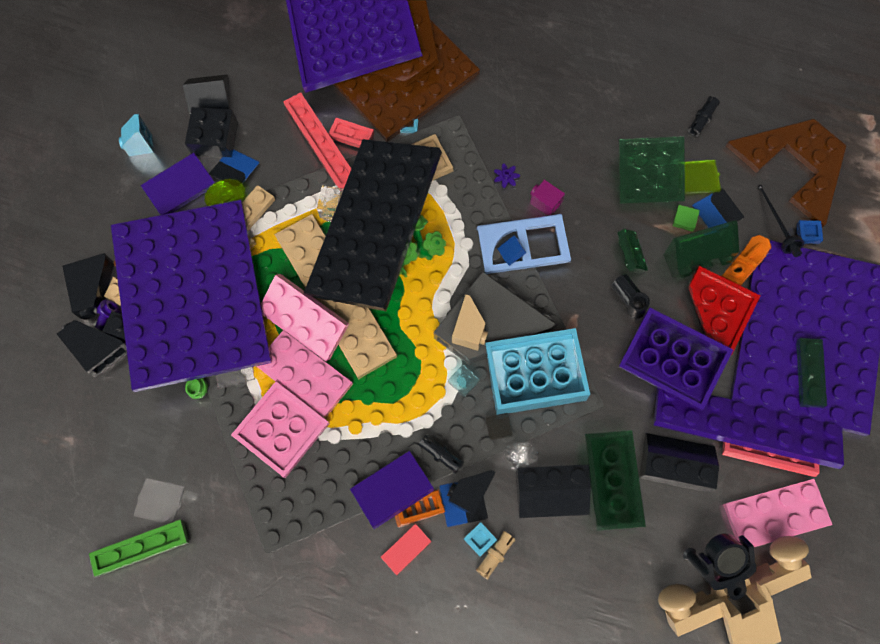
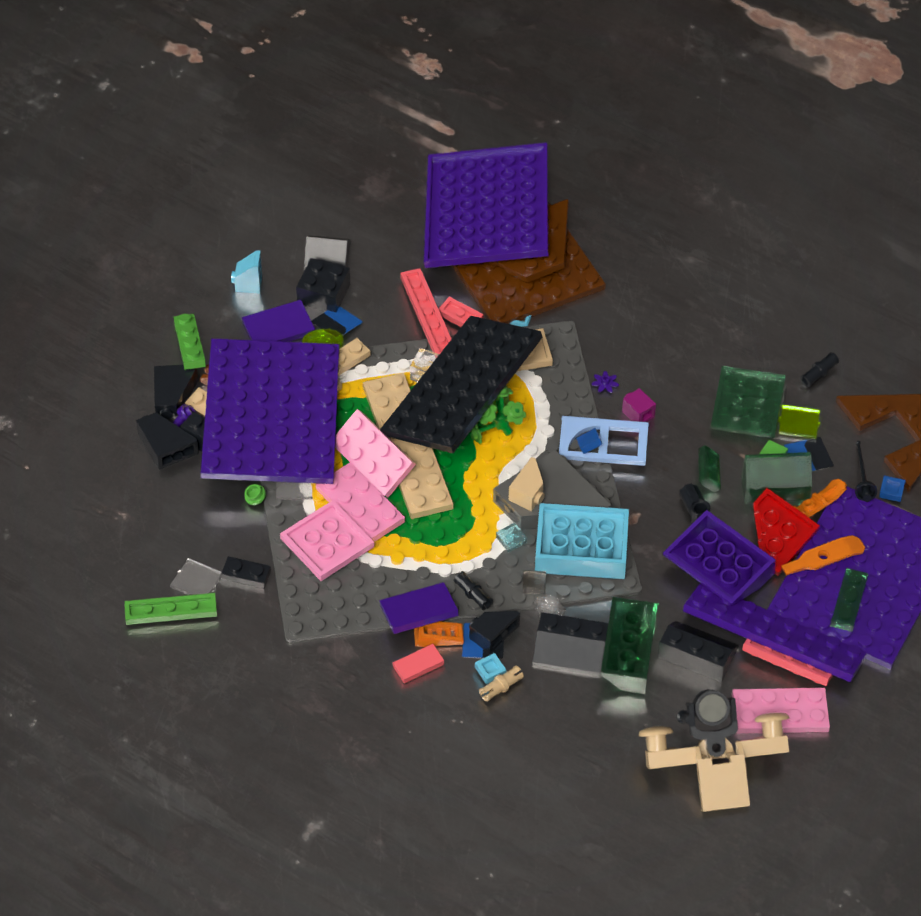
camera: 10 degrees right, 20 degrees down
none -> bright green plate [173,314,206,370]
none -> black plate [221,556,271,589]
none -> orange piece [781,535,865,576]

